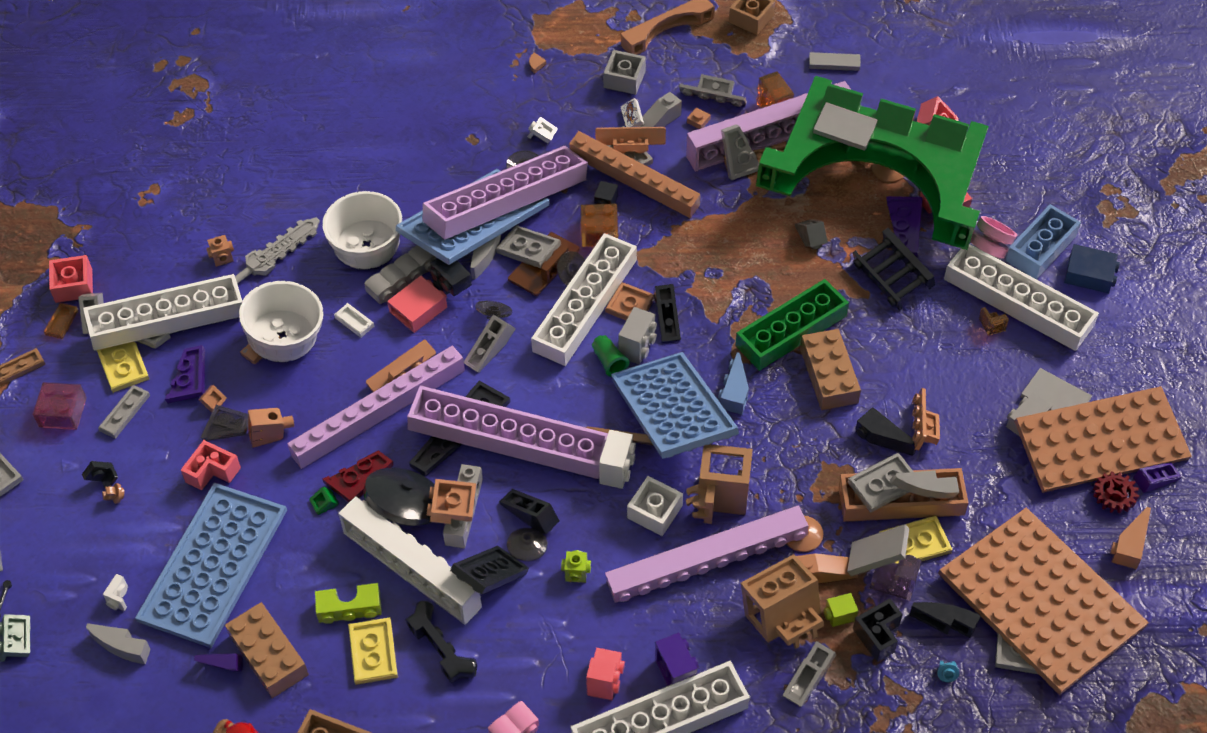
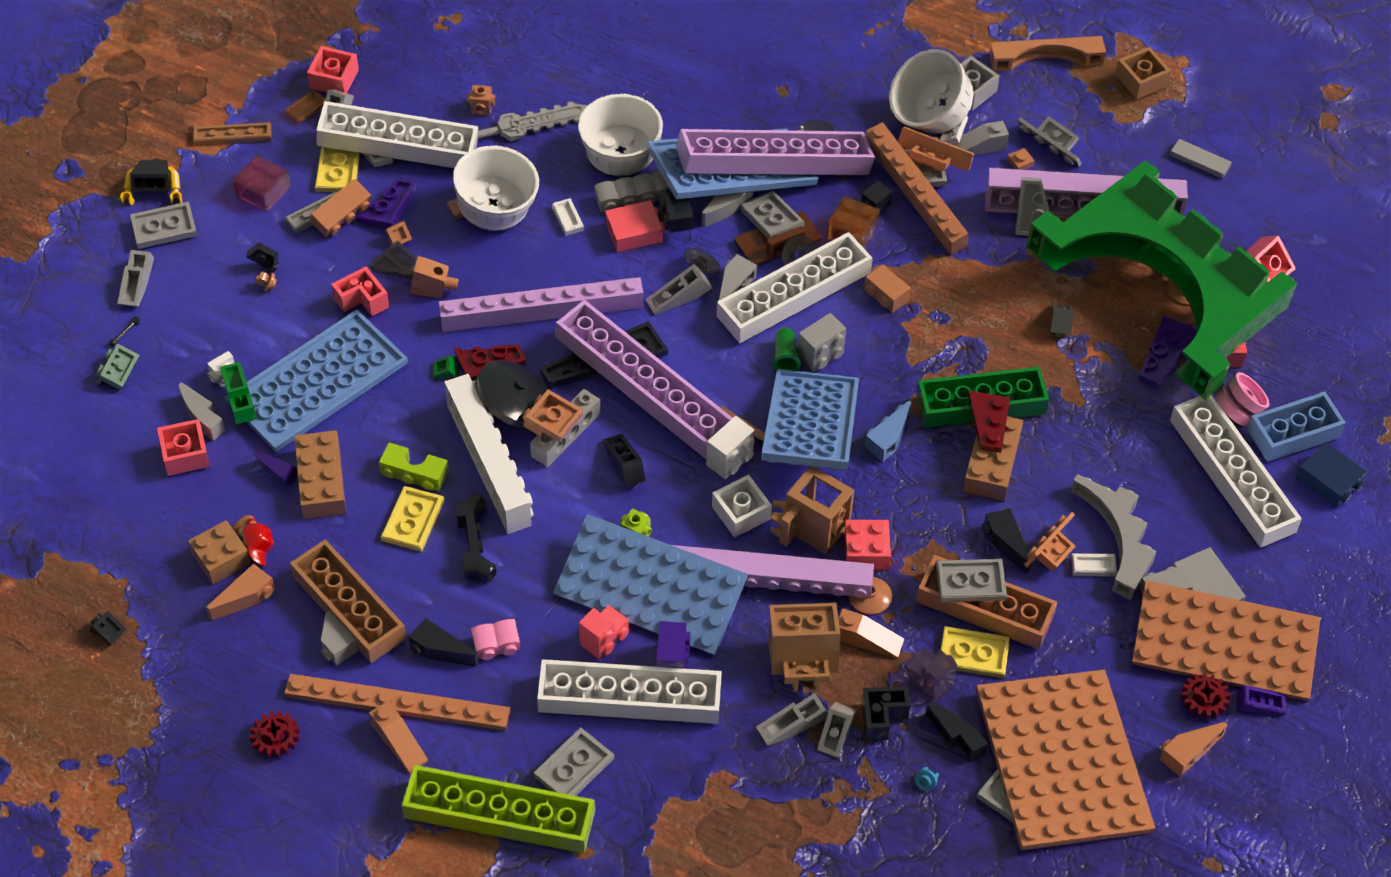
camera: 25 degrees right, 0 degrees up
nougat bracket [366,339,436,392] -> none
black plate [450,546,529,594] -> none
clear smoke dish [507,528,548,561] -> none
white bracket [528,117,558,144] -> none
nougat tile [529,52,546,73] -> none
nougat tile [605,282,654,320] -> none
black slope [653,284,681,342] -> none
clear orange brick [756,71,794,108] -> none
light grey tile [813,102,878,151] -> none
lime brick [823,593,858,627] -> none
light grey tile [847,524,909,576] -> none
black fence [853,228,935,311] -> none
light grey slope [890,470,960,499] -> none
clear orange panel [979,307,1009,336] -> none
none -> coral brick [157,419,210,476]
none -> green slope [220,362,257,424]
none -> nougat brick [310,179,371,238]
none -> medium blue plate [553,514,748,656]
none -> light grey slope [719,254,757,300]
none -> light grey slope [817,702,857,757]
none -> coral brick [844,520,891,570]
none -> nougat brick [864,265,911,313]
none -> white piece [889,49,973,134]
none -> dark red wing [968,391,1010,453]
none -> light grey arch [1071,474,1157,600]
none -> white tile [1071,554,1117,576]

